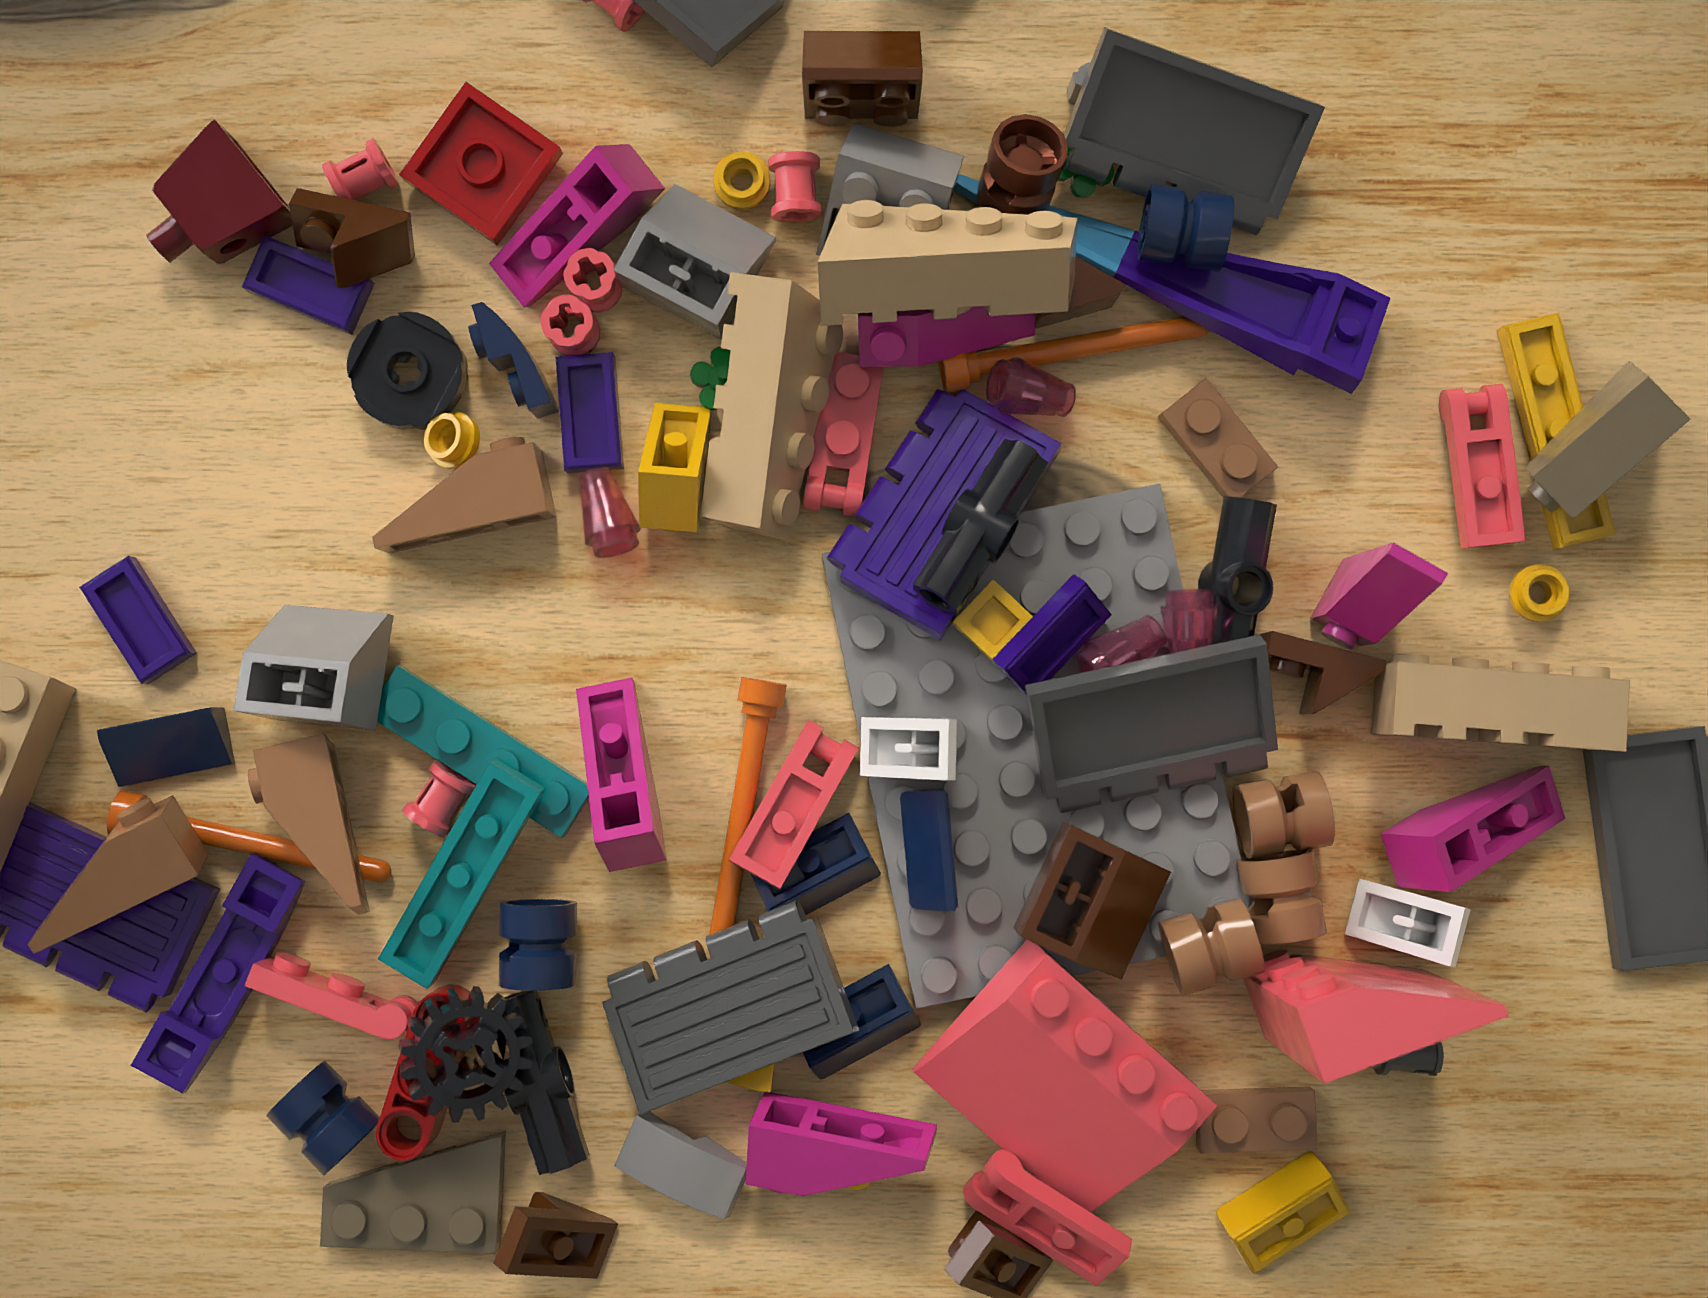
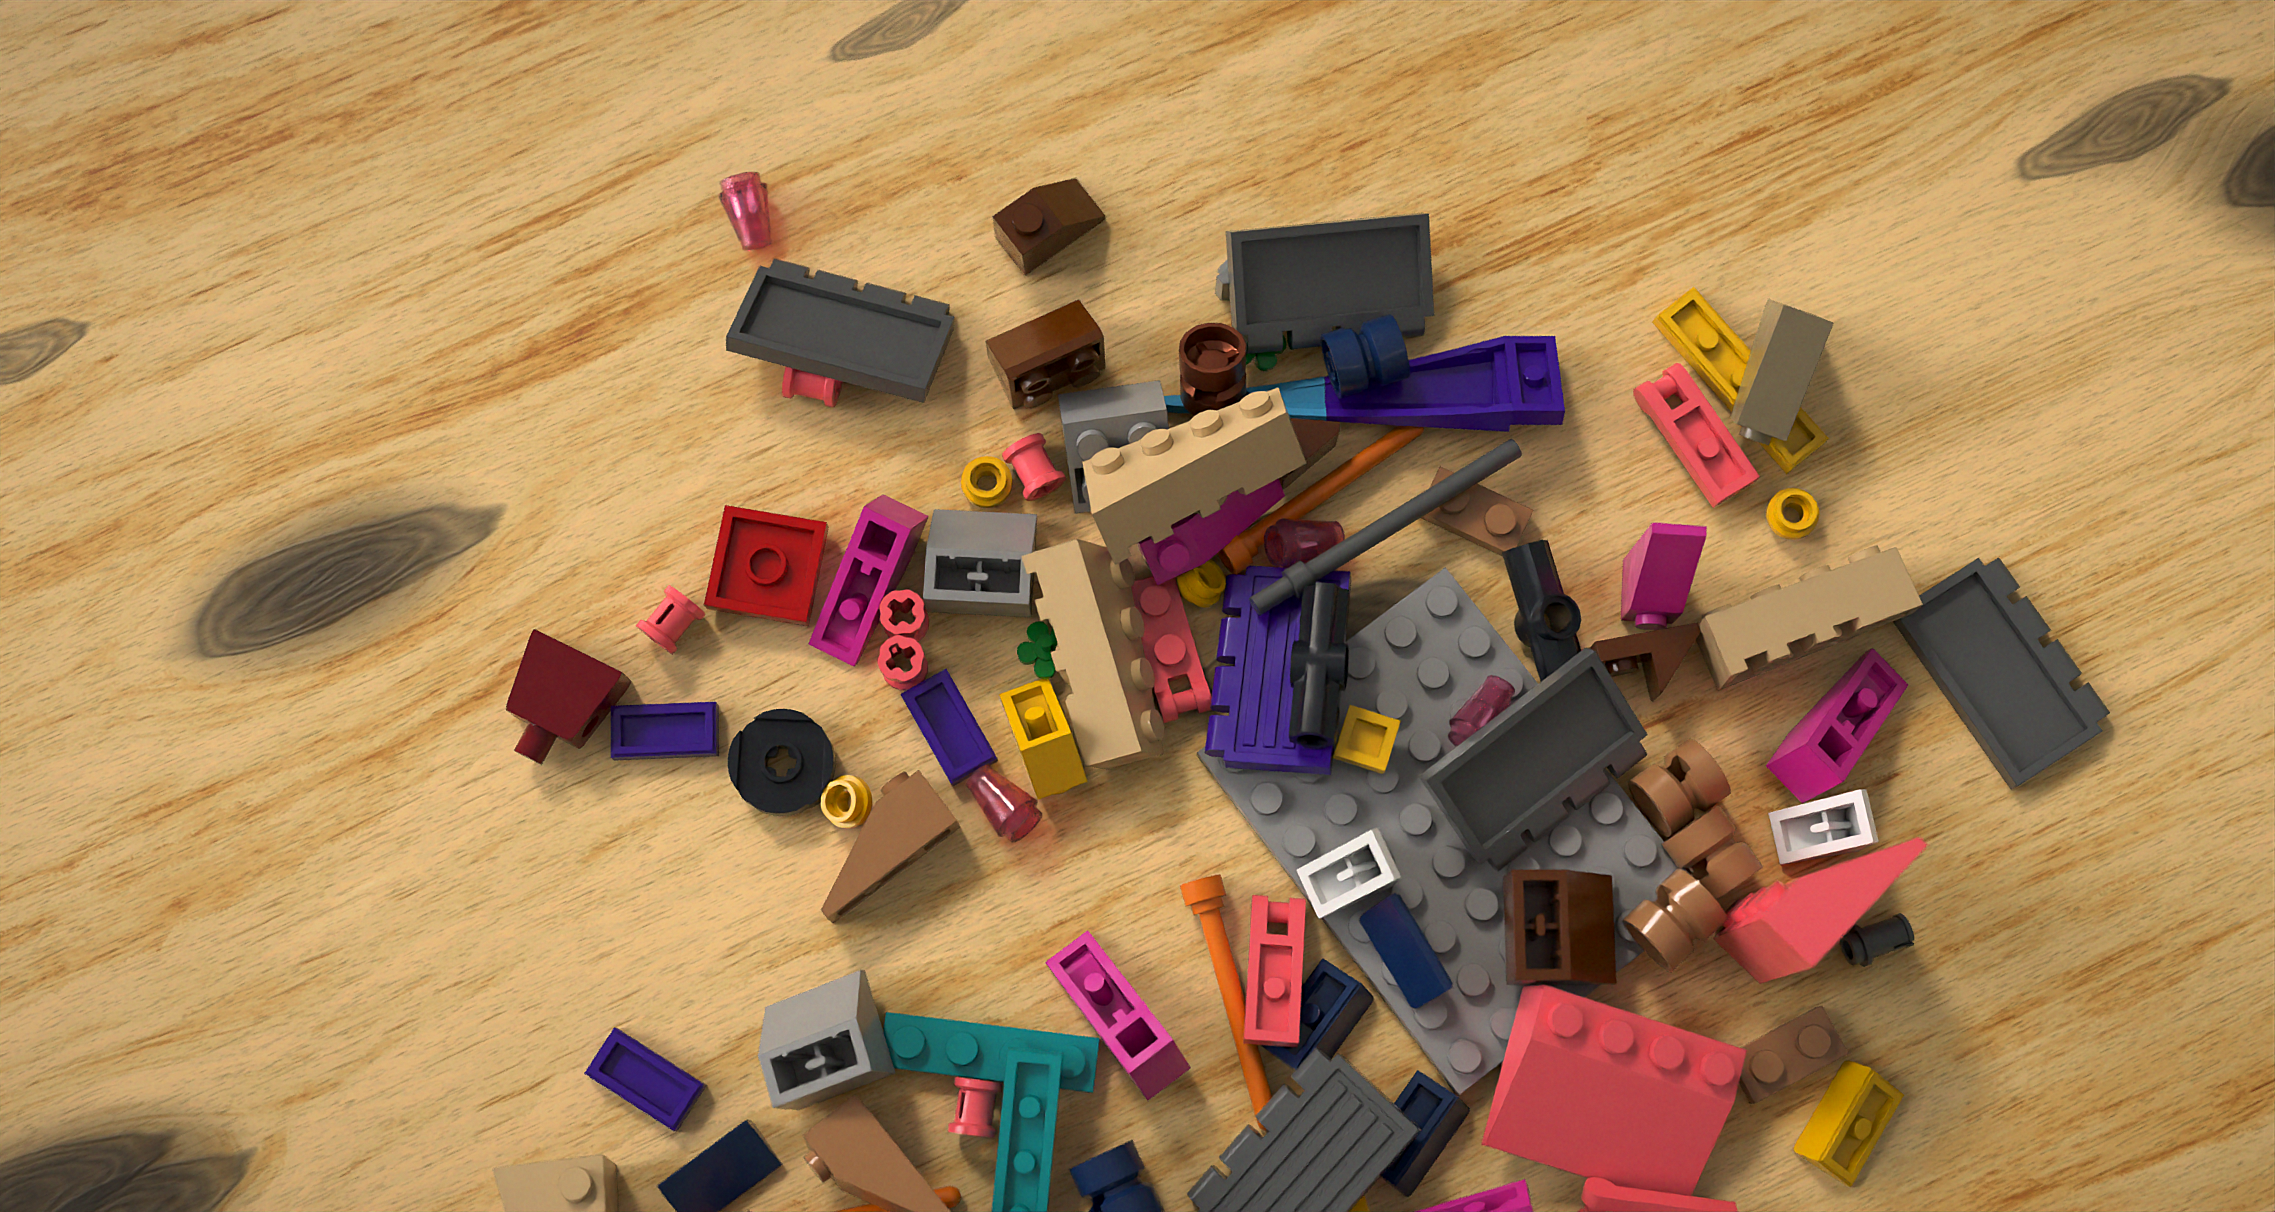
camera: 20 degrees left, 10 degrees down
reddish brown slope [289,188,415,288] -> none
dark blue slope [468,302,559,419] -> none
dark purple tile [992,574,1112,696] -> none
clear pink cone [1160,589,1220,654] -> none
none -> yellow plate [1177,559,1226,608]
none -> dark grey bar [1249,439,1522,615]

